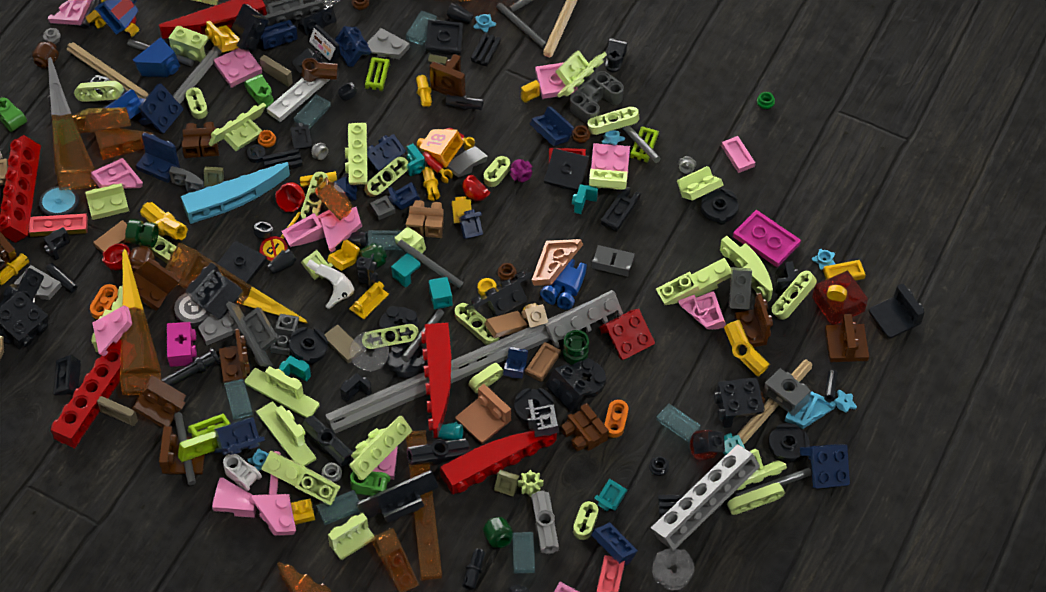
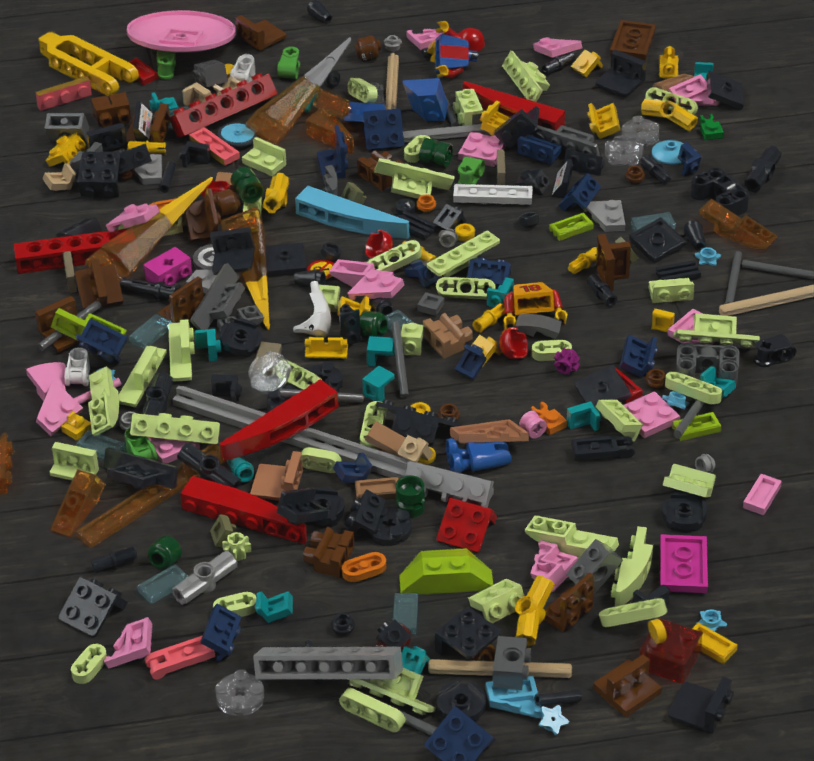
camera: 55 degrees right, 15 degrees down
bright pink wing [91,158,143,189] -> none
clear light blue tile [294,94,331,129] -> none
reddish brown piece [302,58,338,82] -> none
clear orange slope [315,177,353,221] -> none
dark blue bracket [388,182,420,210] -> none
dark grey piece [591,245,635,277] -> none
none -> lime wedge [399,548,493,596]
none -> dark green wheel [419,138,453,168]
none -> yellow tile [455,224,475,242]
none -> yellowish green bracket [468,578,524,623]
none -> bright pink wheel [519,411,547,438]
none -> orange plate [531,402,567,435]
none -> yellowish green bracket [648,278,694,303]
none -> teal bracket [700,366,736,398]

